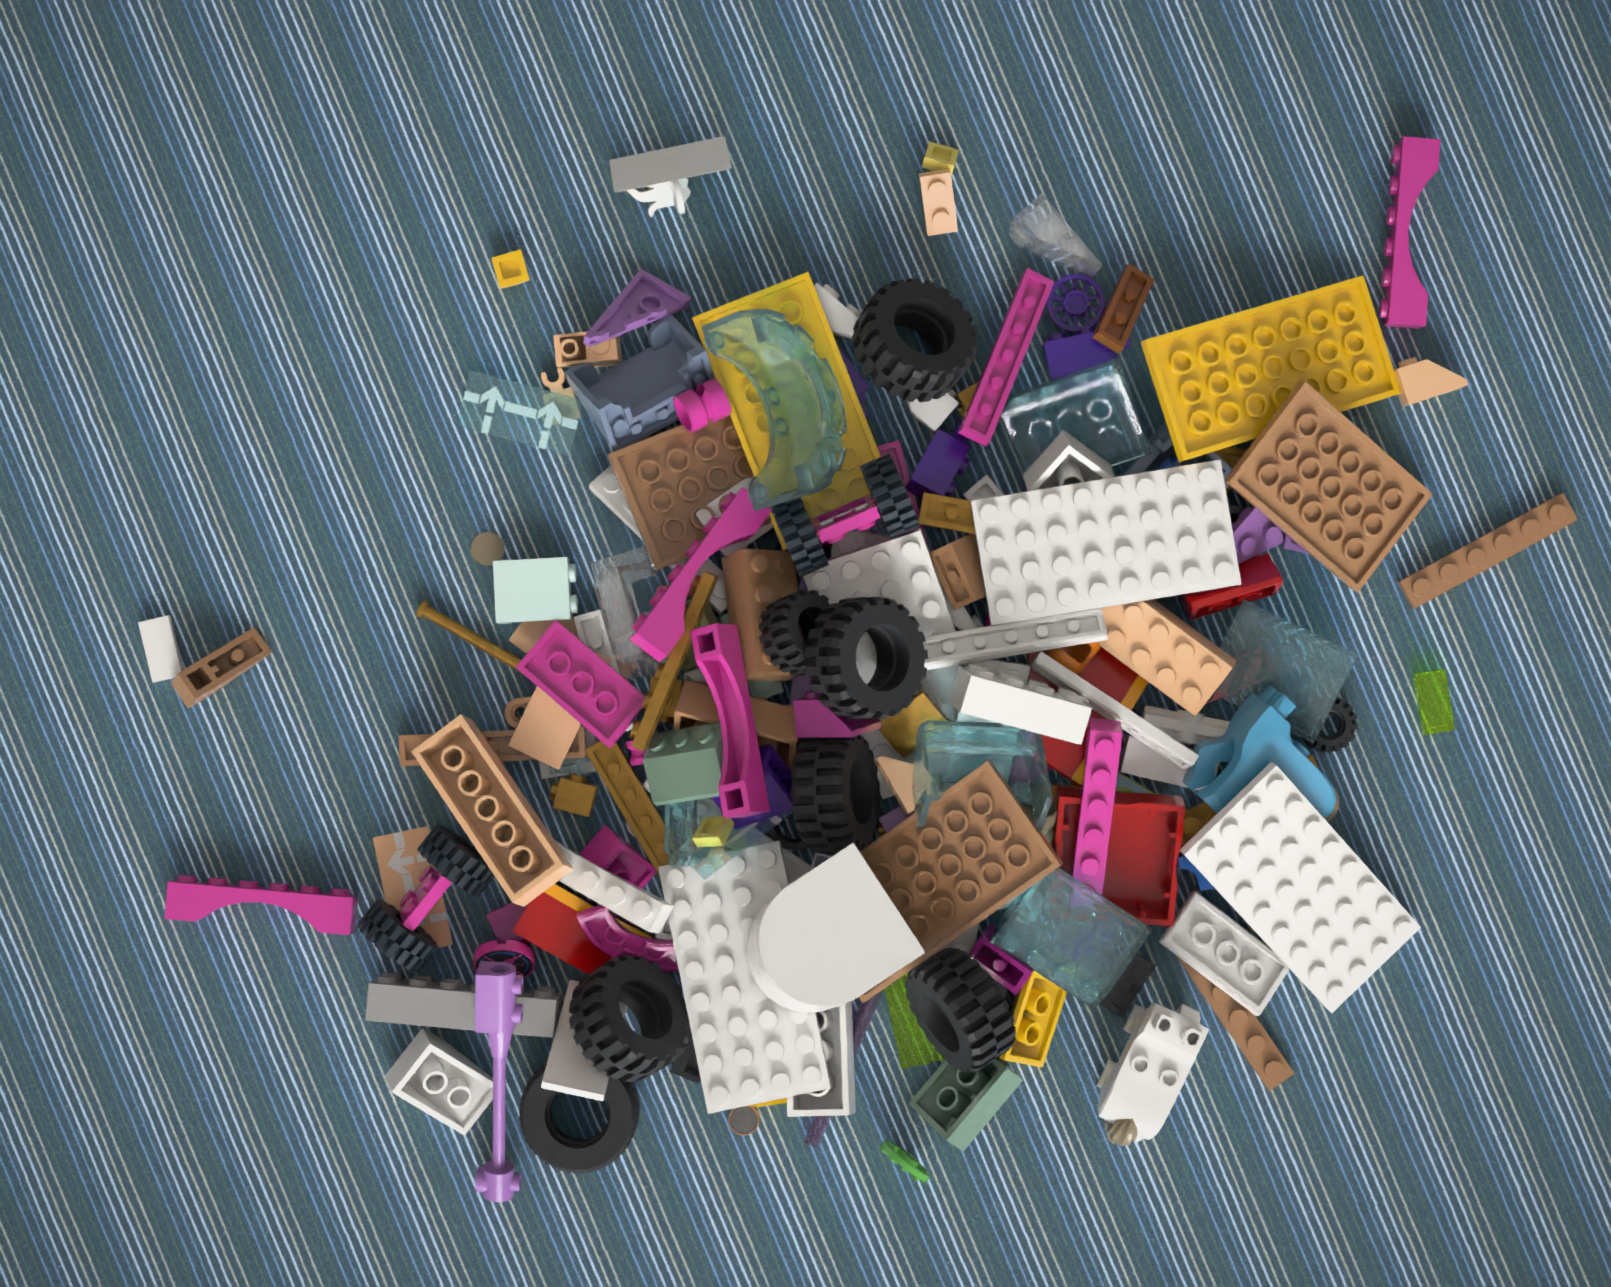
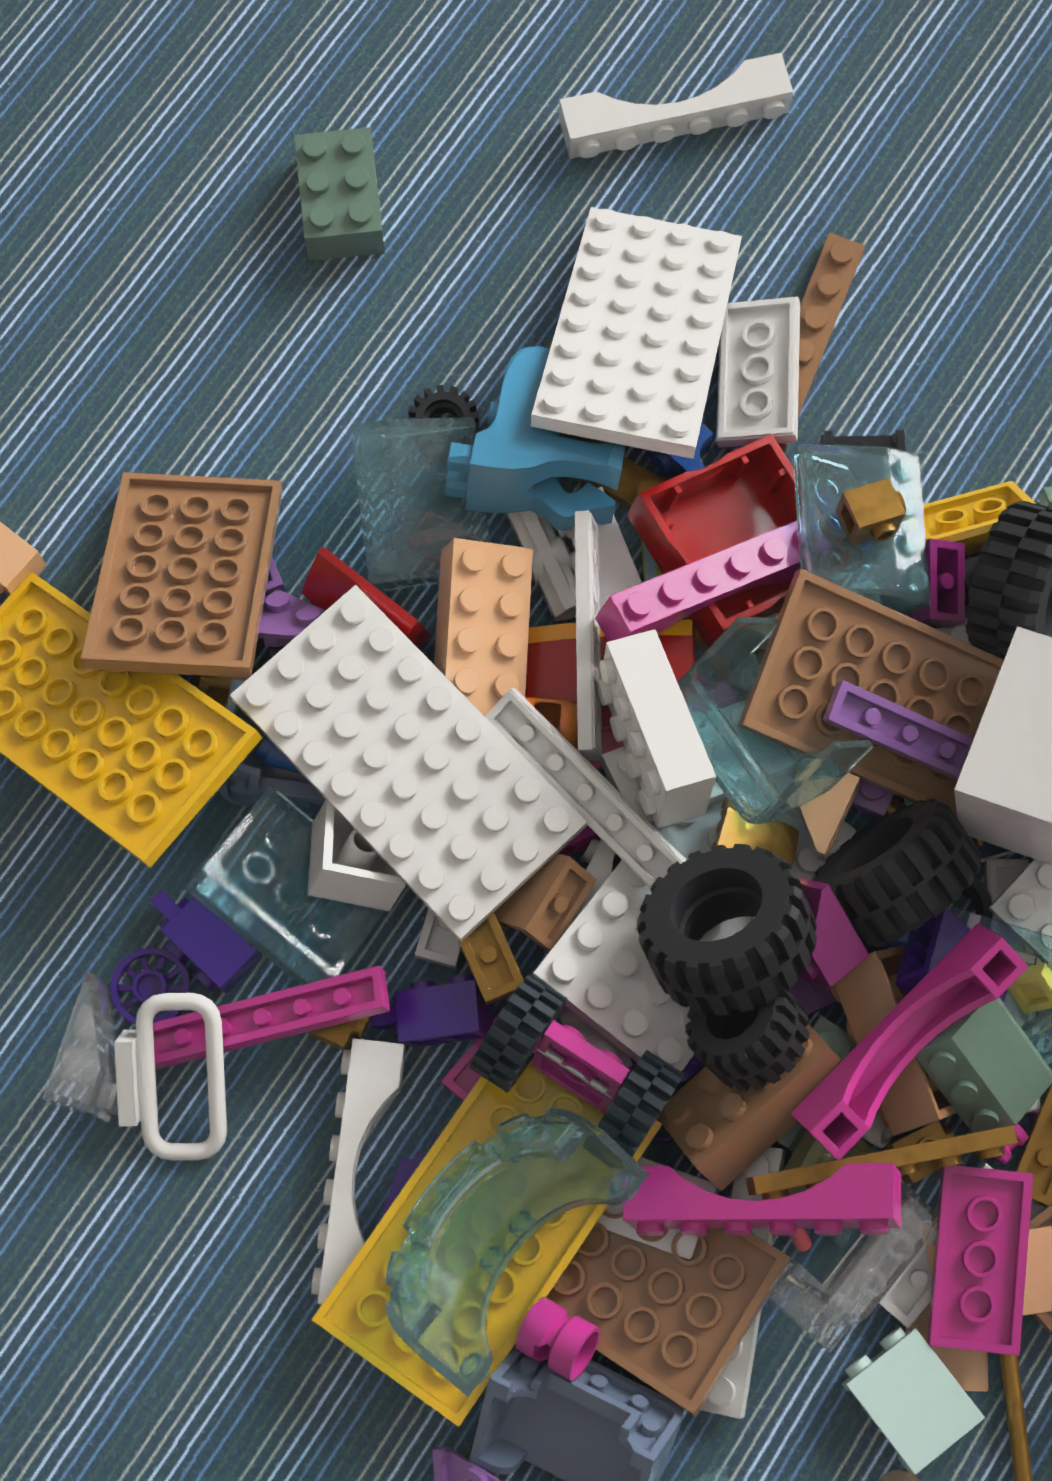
camera: 120 degrees left, 15 degrees down
black tyre [852,278,978,402] -> none
light nougat plate [919,169,958,236] -> none
light yellow plate [922,141,959,176] -> none
dark orange plate [1092,263,1154,354] -> none
white piece [1097,1003,1209,1147] -> none
medium nougat plate [1398,493,1578,609] -> none
clear neon green tile [1412,669,1455,735] -> none
none -> white bar [114,993,227,1161]
none -> sand green brick [294,127,385,261]
none -> white arch [559,53,793,159]
none -> medium lavender plate [822,680,974,781]
none -> pearl gold brick [836,478,906,546]

